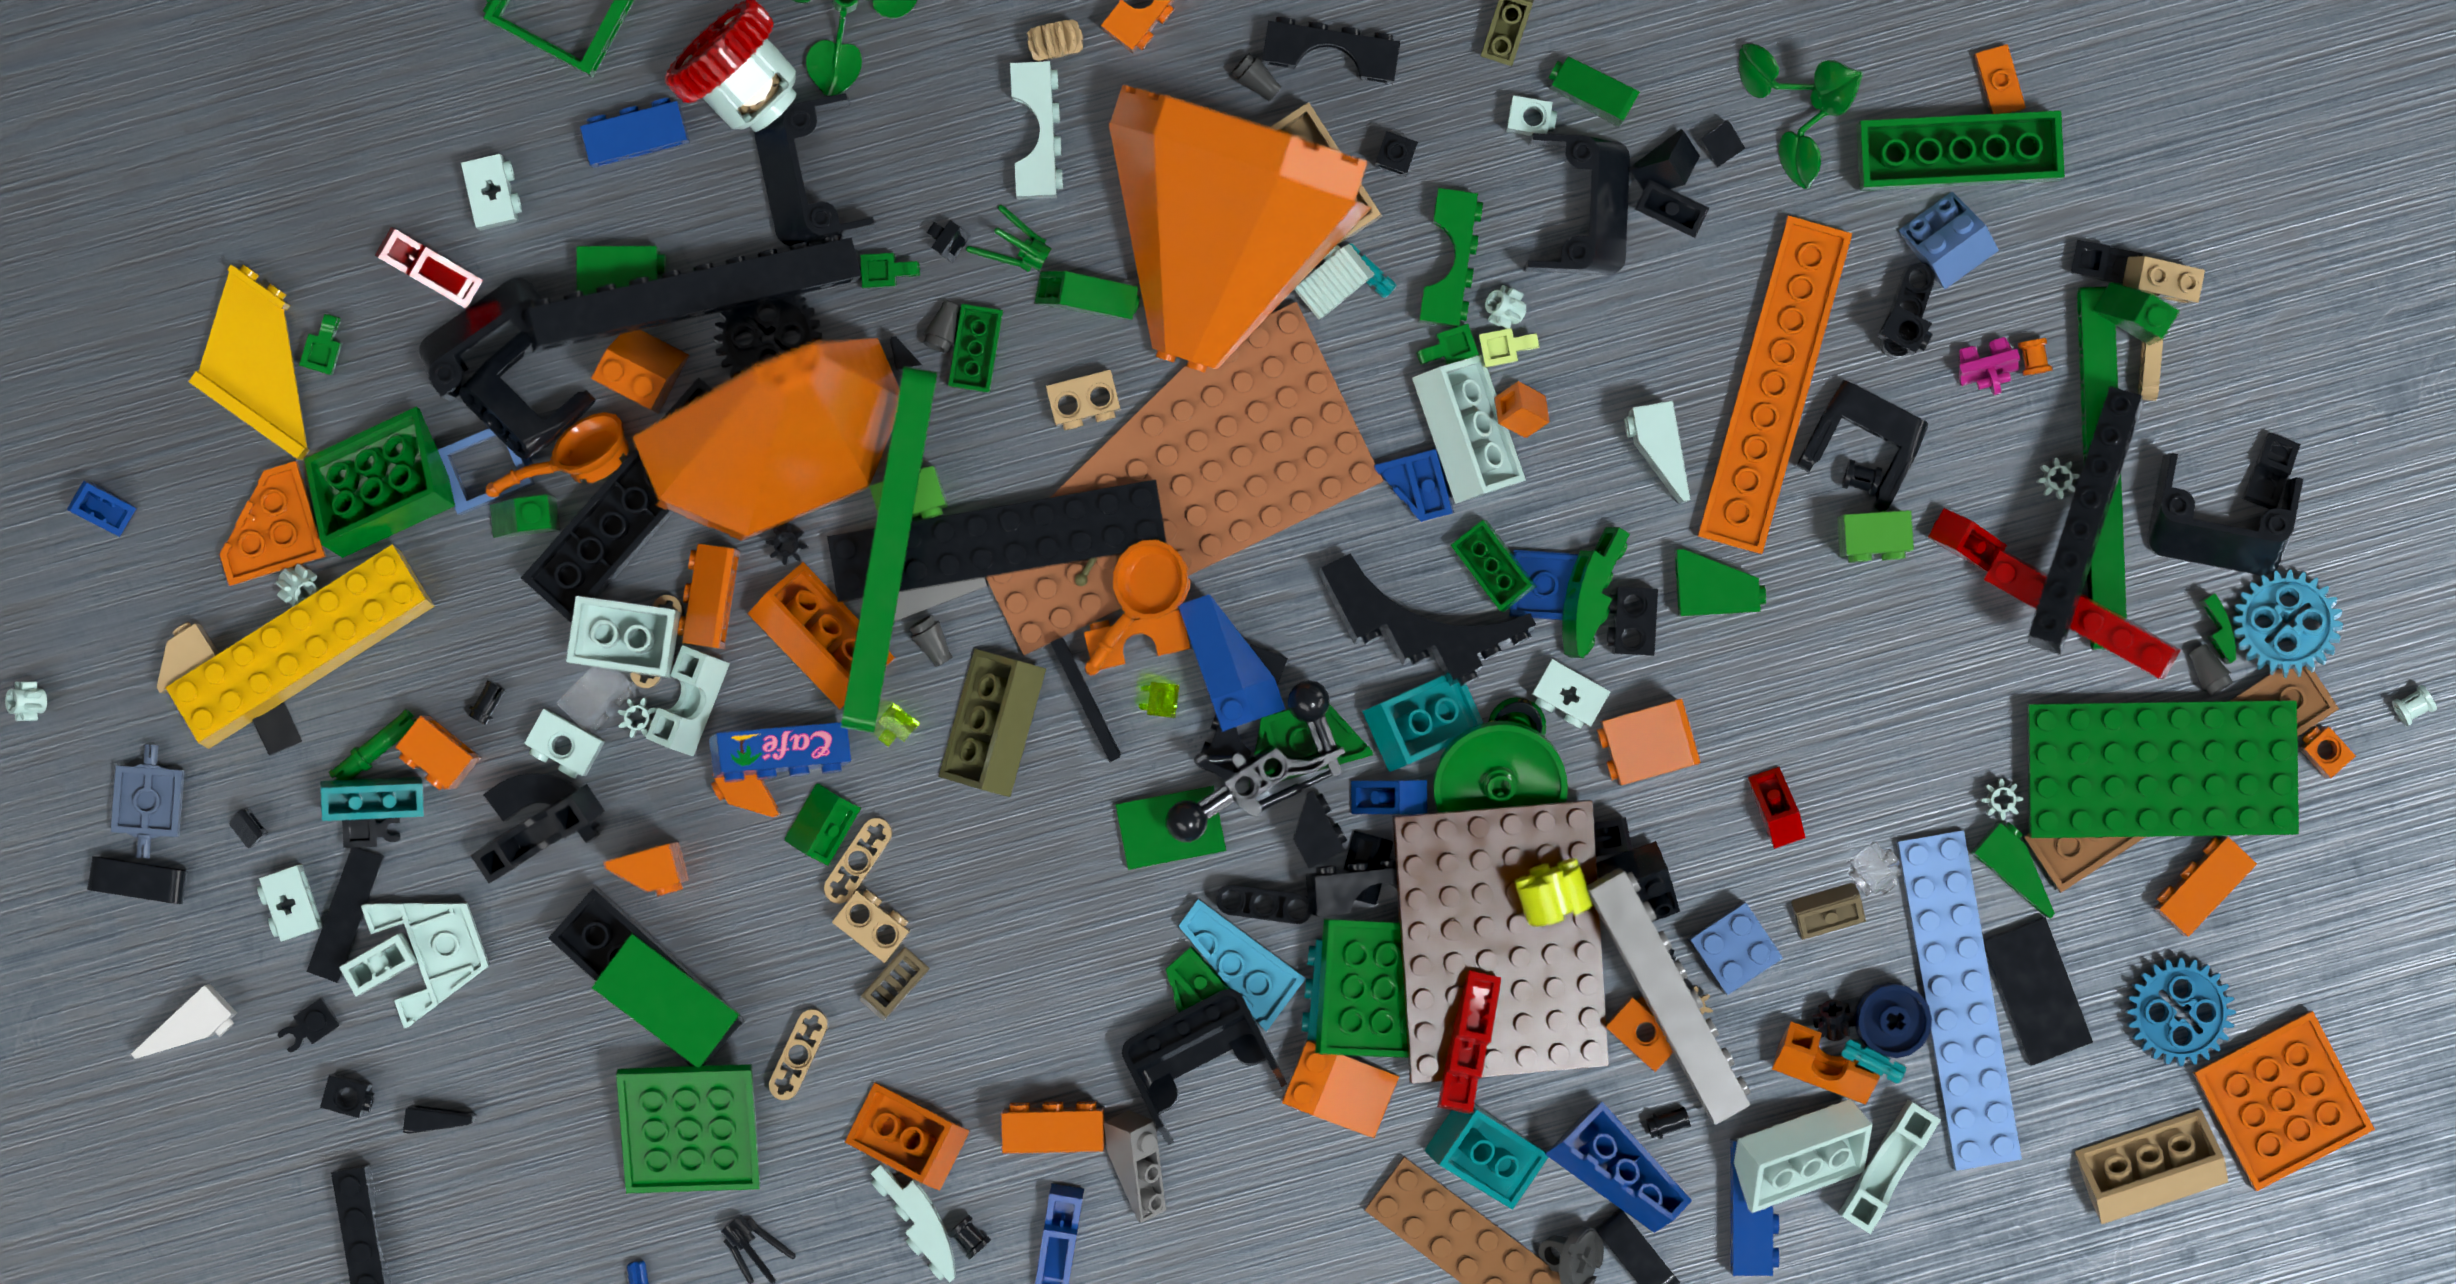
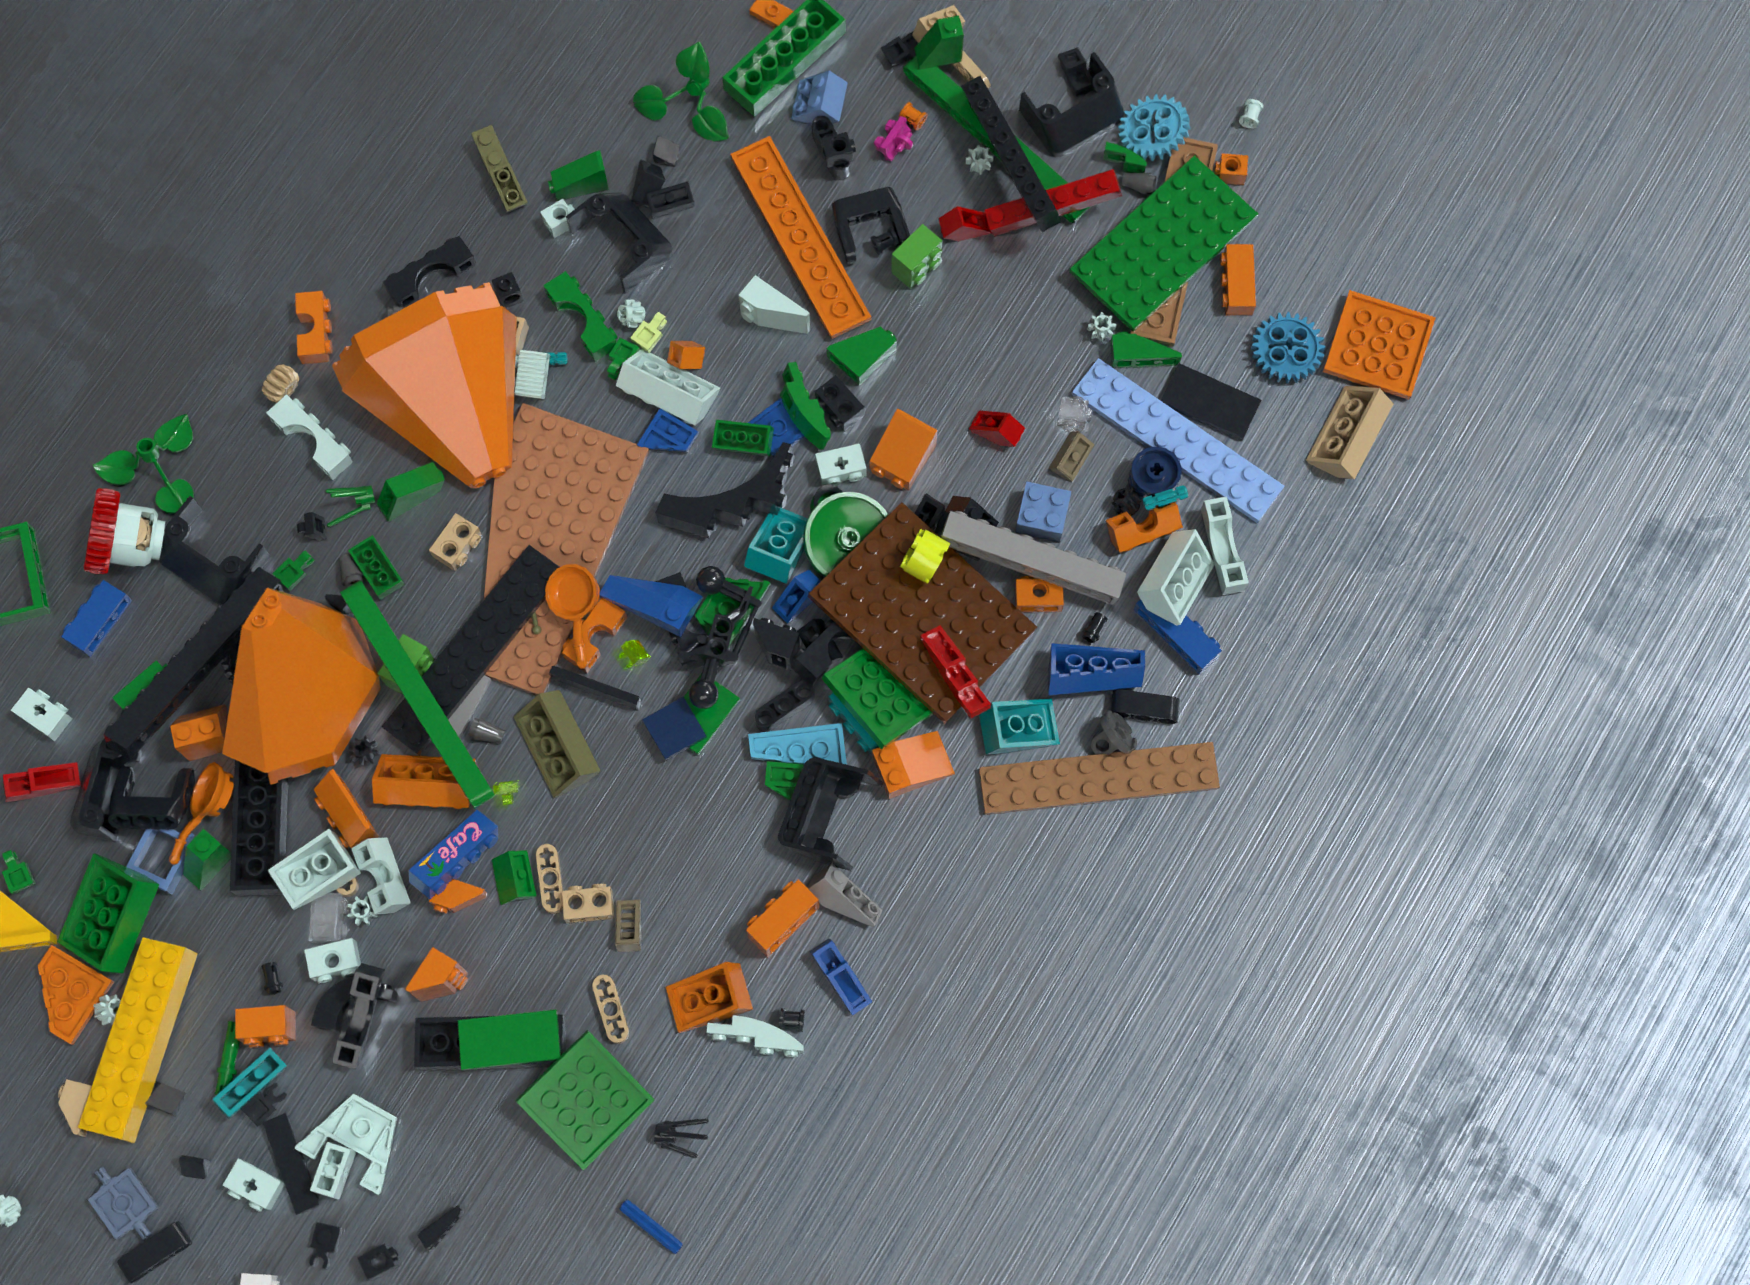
camera: 45 degrees left, 15 degrees down
none -> dark blue tile [642,697,707,761]

